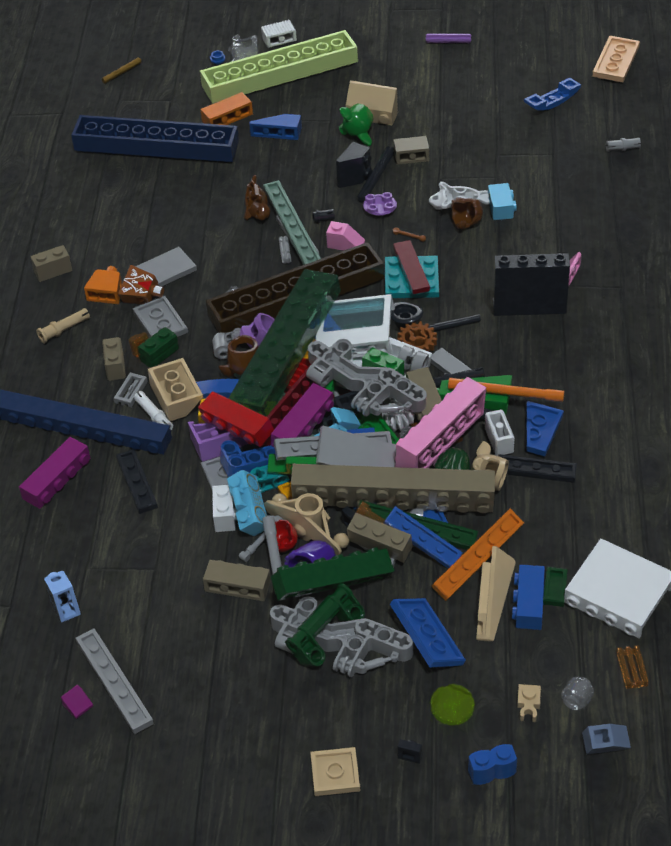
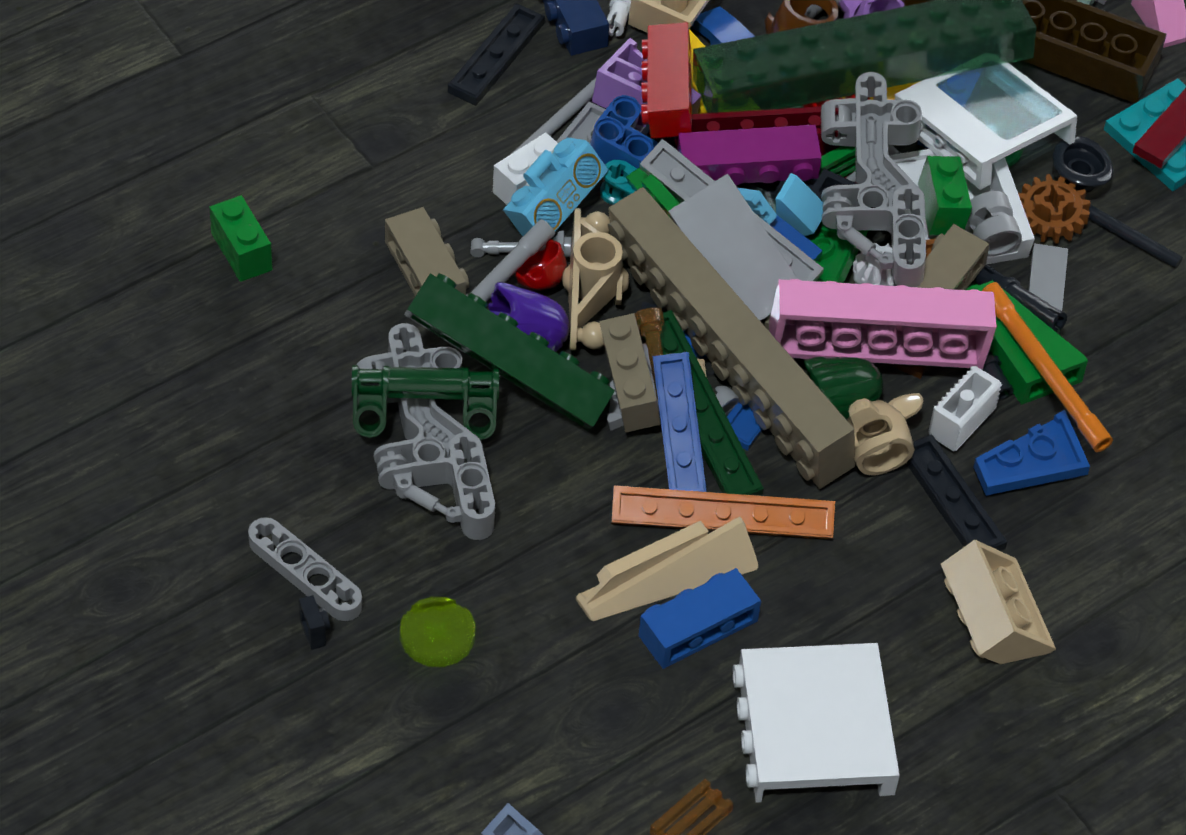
camera: 45 degrees right, 5 degrees up
light blue torso [44,571,81,622] -> none
magenta slope [61,685,93,719] -> none
light grey plate [76,628,154,734] -> none
tan plate [311,747,360,796] -> none
blue tile [390,598,466,667] -> none
blue brick [468,744,517,785] -> none
tan plate [518,684,541,722] -> none
dark green tile [543,567,568,607] -> none
clear head [561,677,594,710] -> none
none -> green brick [209,195,272,282]
none -> light grey beam [248,518,362,621]
none -> light grey bar [511,78,596,154]
none -> tan slope [941,540,1056,664]

